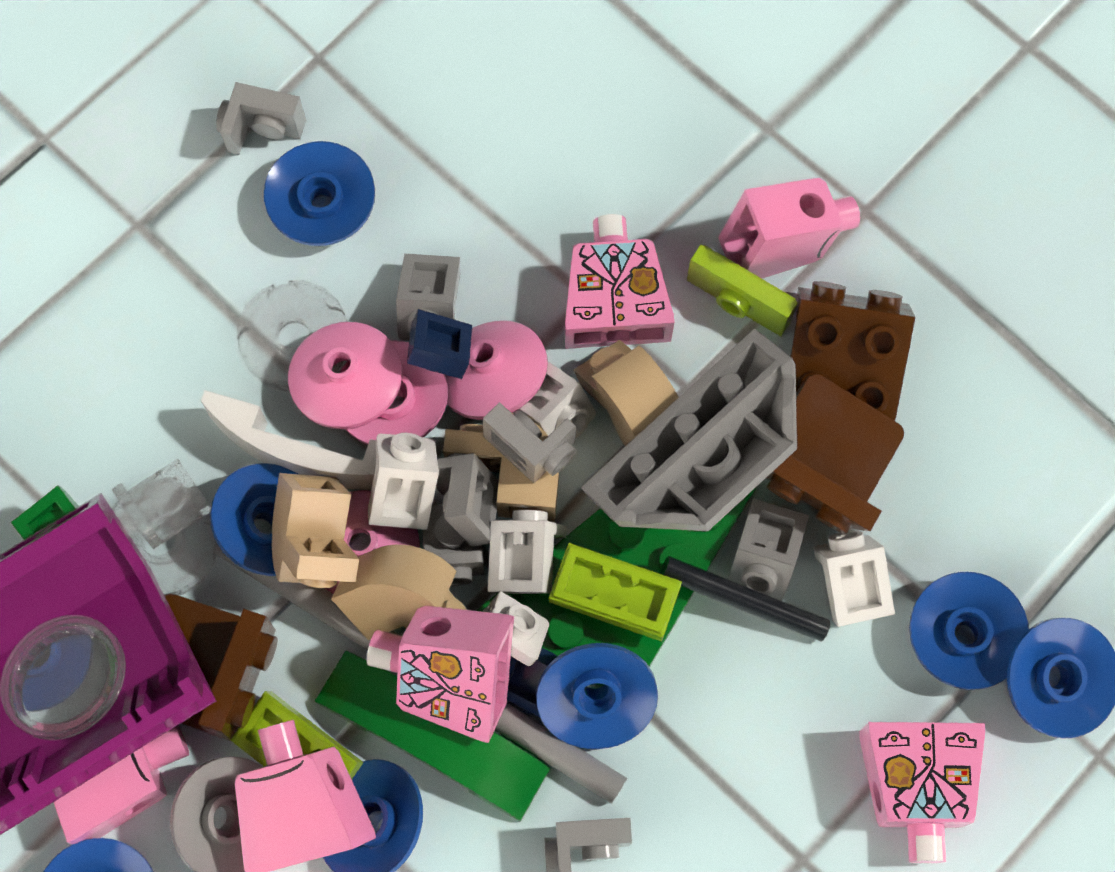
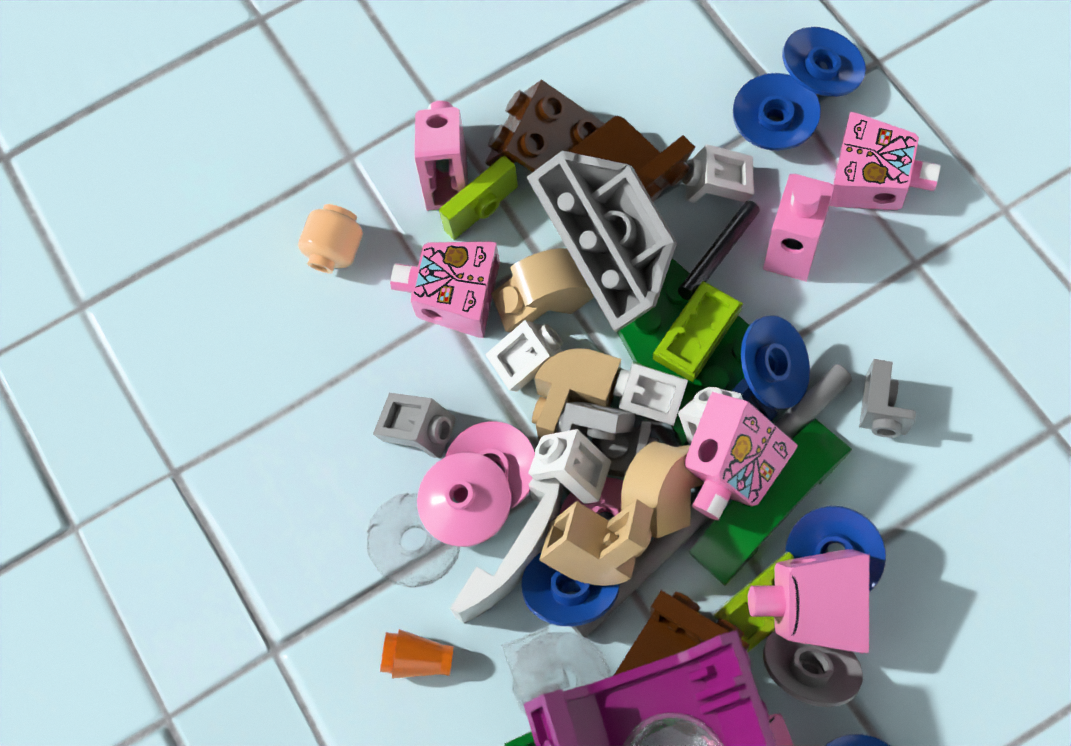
camera: 65 degrees left, 5 degrees down
light grey bracket [216,82,306,155] -> none
blue dish [264,141,375,246] -> none
dark blue plate [407,309,472,379] -> none
bright pink dish [445,321,548,420] -> none
light grey bracket [483,402,576,483] -> none
light grey bracket [728,498,809,601] -> none
none -> light nougat head [298,204,363,274]
none -> orange cone [380,629,454,679]
none -> bright pink torso [763,174,835,282]

